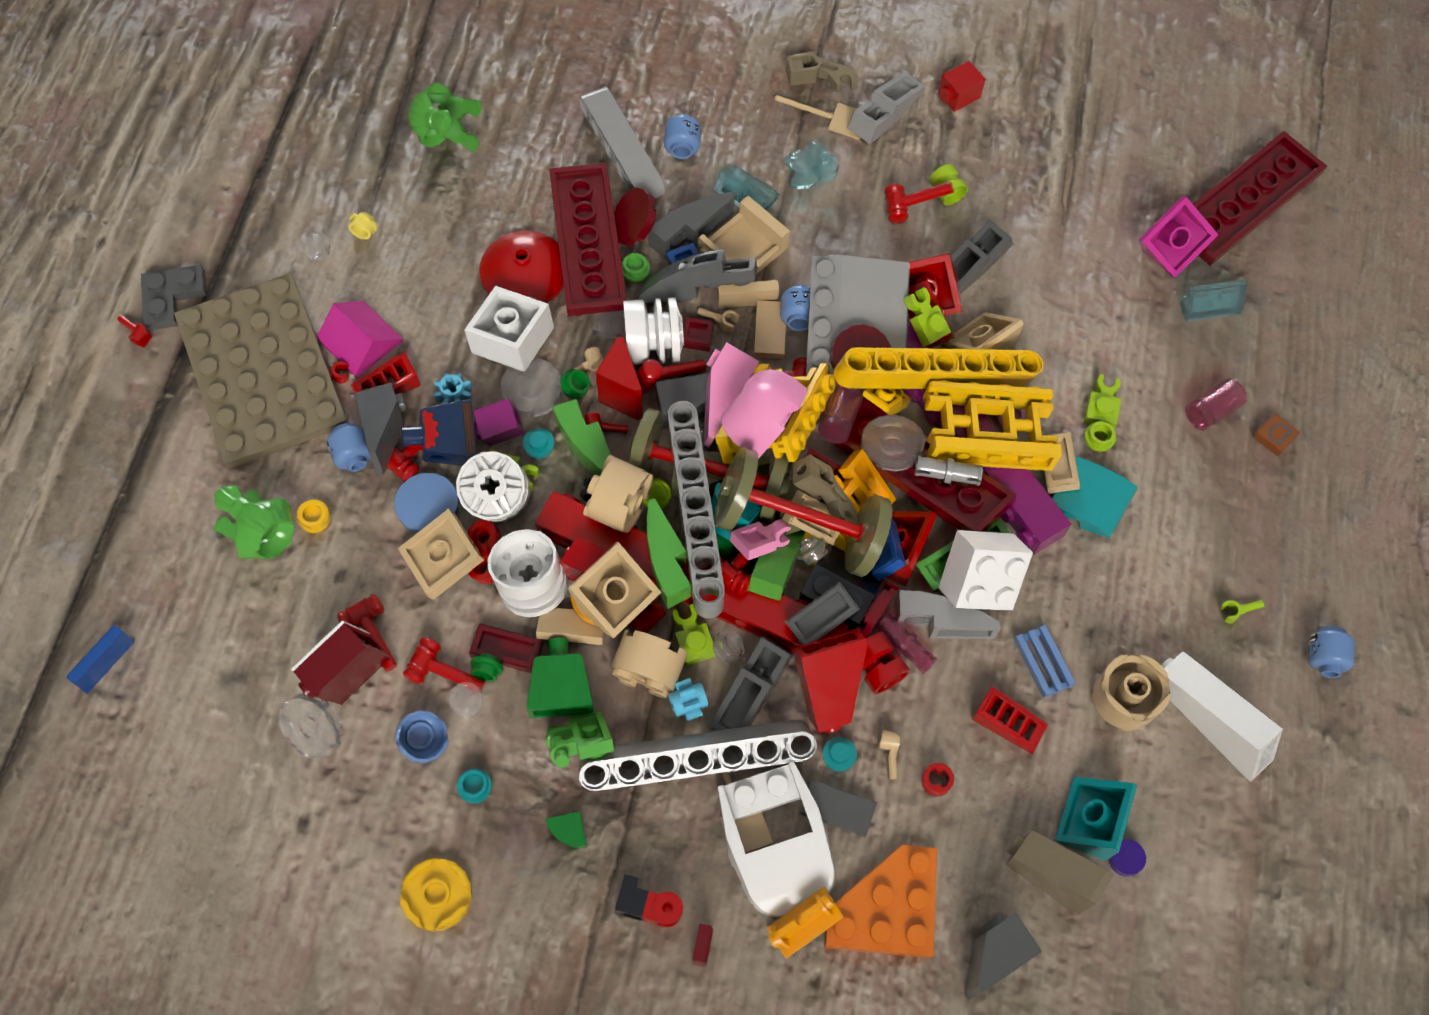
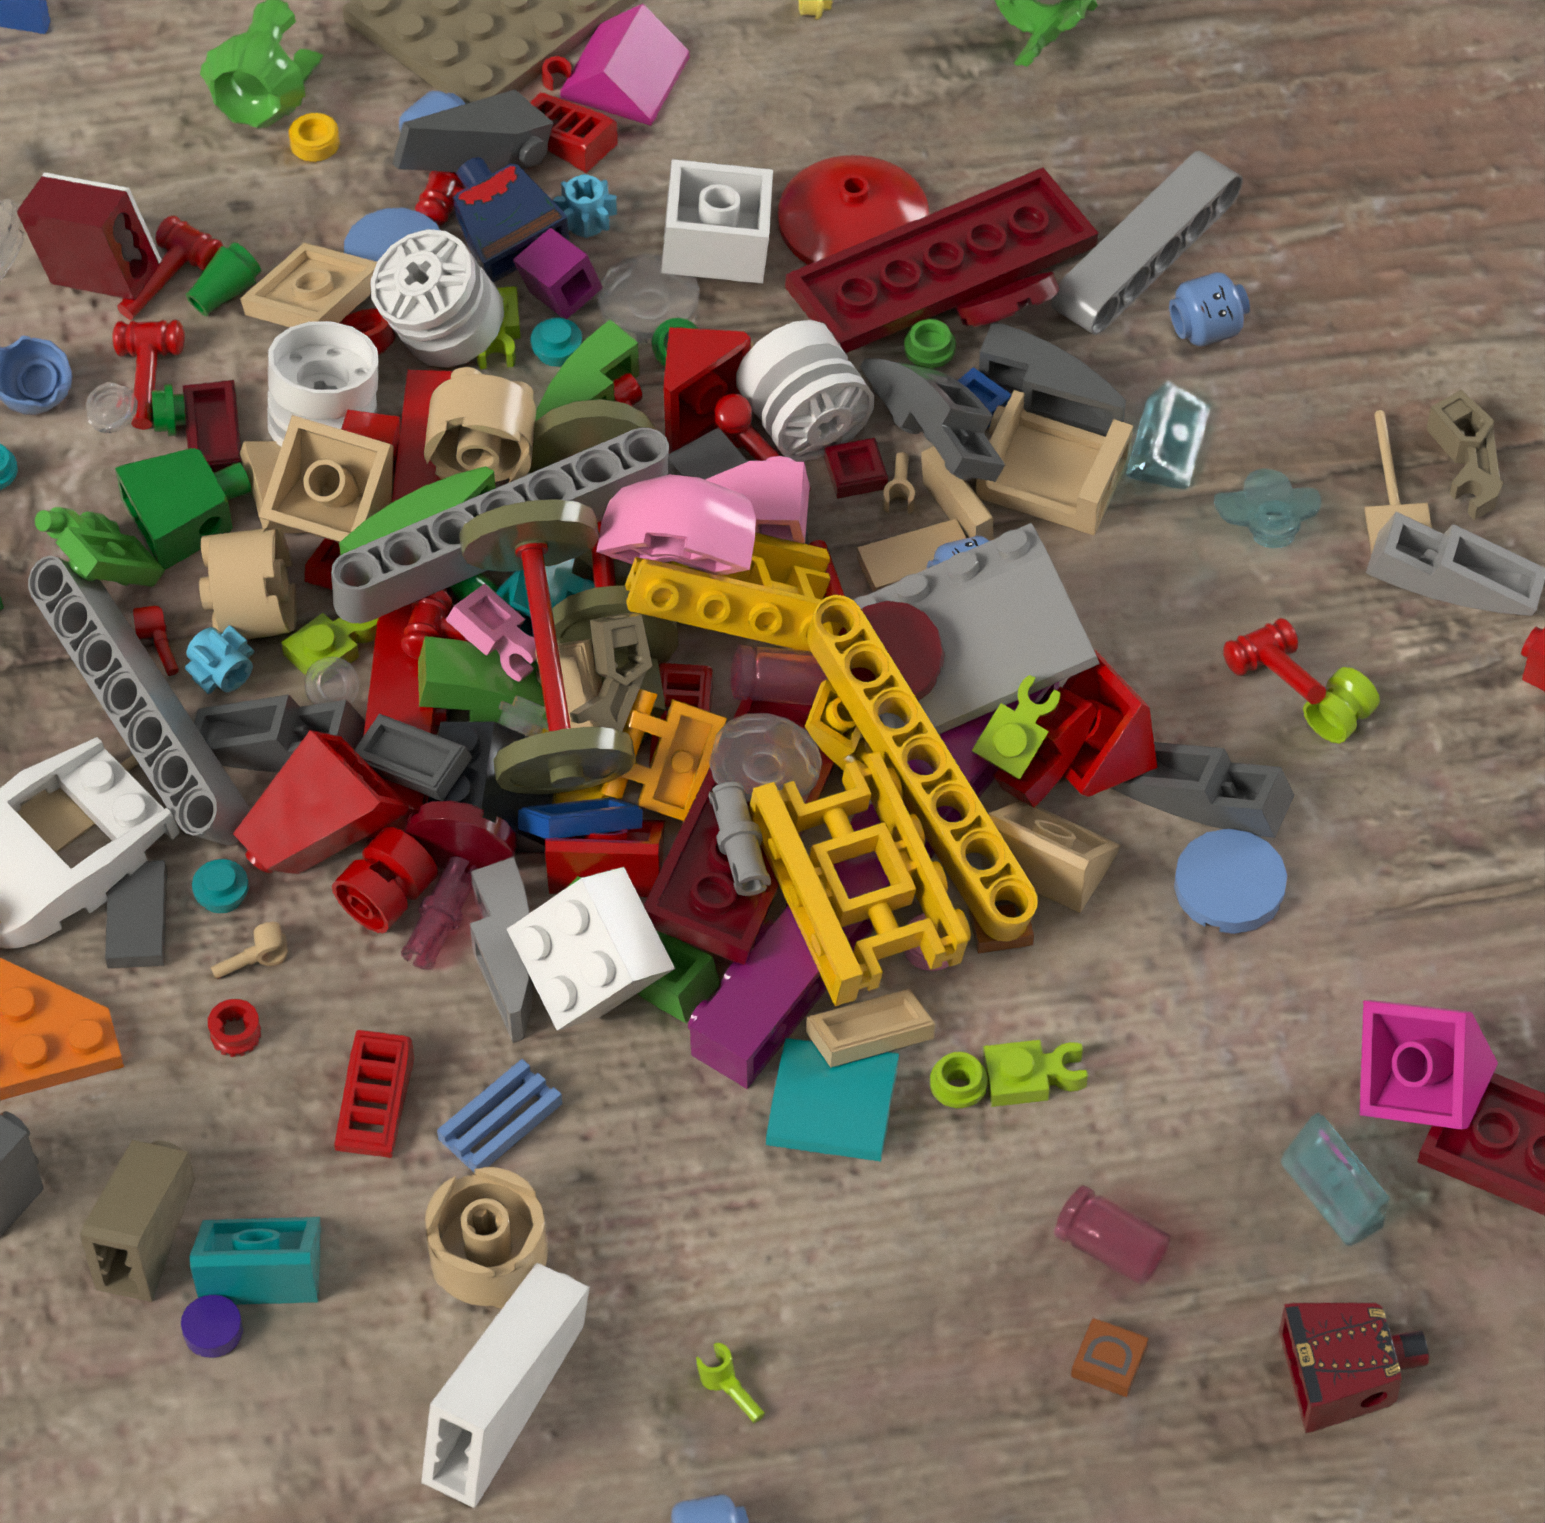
camera: 70 degrees right, 10 degrees down
none -> red hand [133,606,179,676]
none -> green cone [185,242,261,316]
none -> medium blue tile [1174,829,1287,934]
none -> dark red torso [1279,1303,1429,1433]

